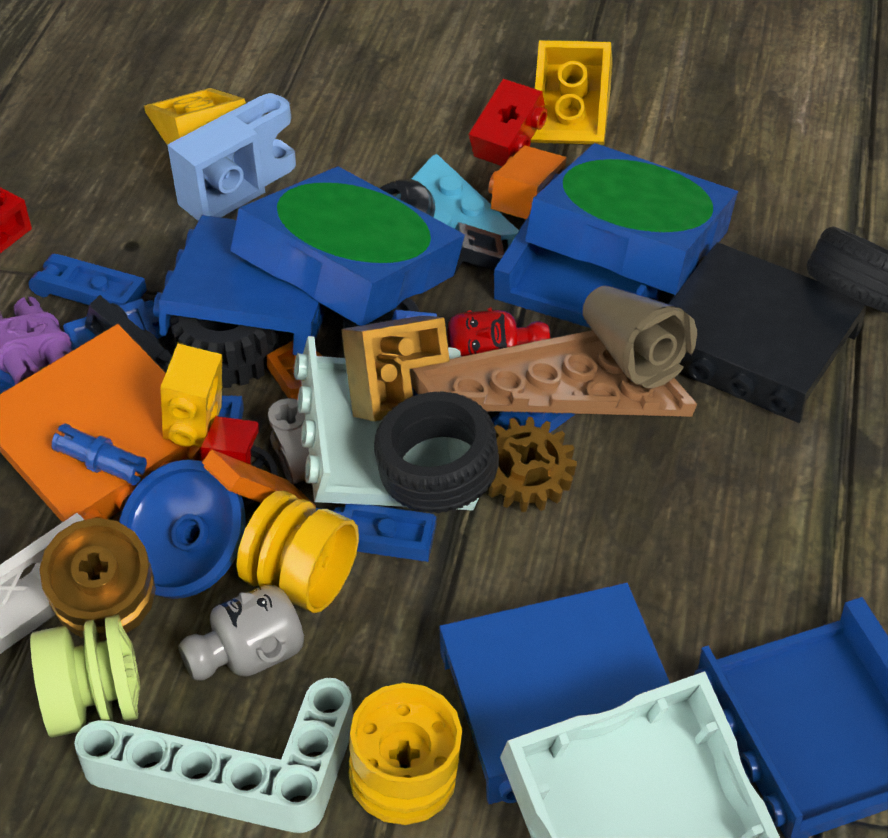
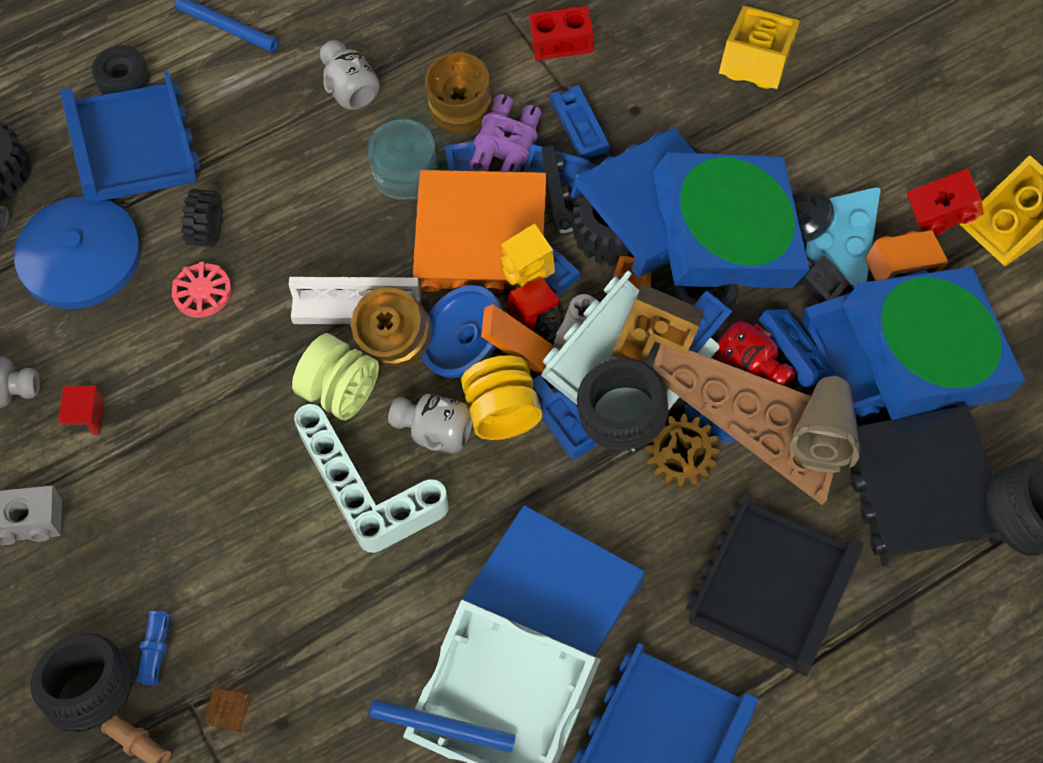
camera: 50 degrees right, 15 degrees up
blue pin [51,423,147,485] -> none
light blue brick [167,93,296,221] -> none
yellow wheel [349,683,462,825] -> none
none -> black panel [686,492,865,677]
none -> blue plate [759,310,835,387]

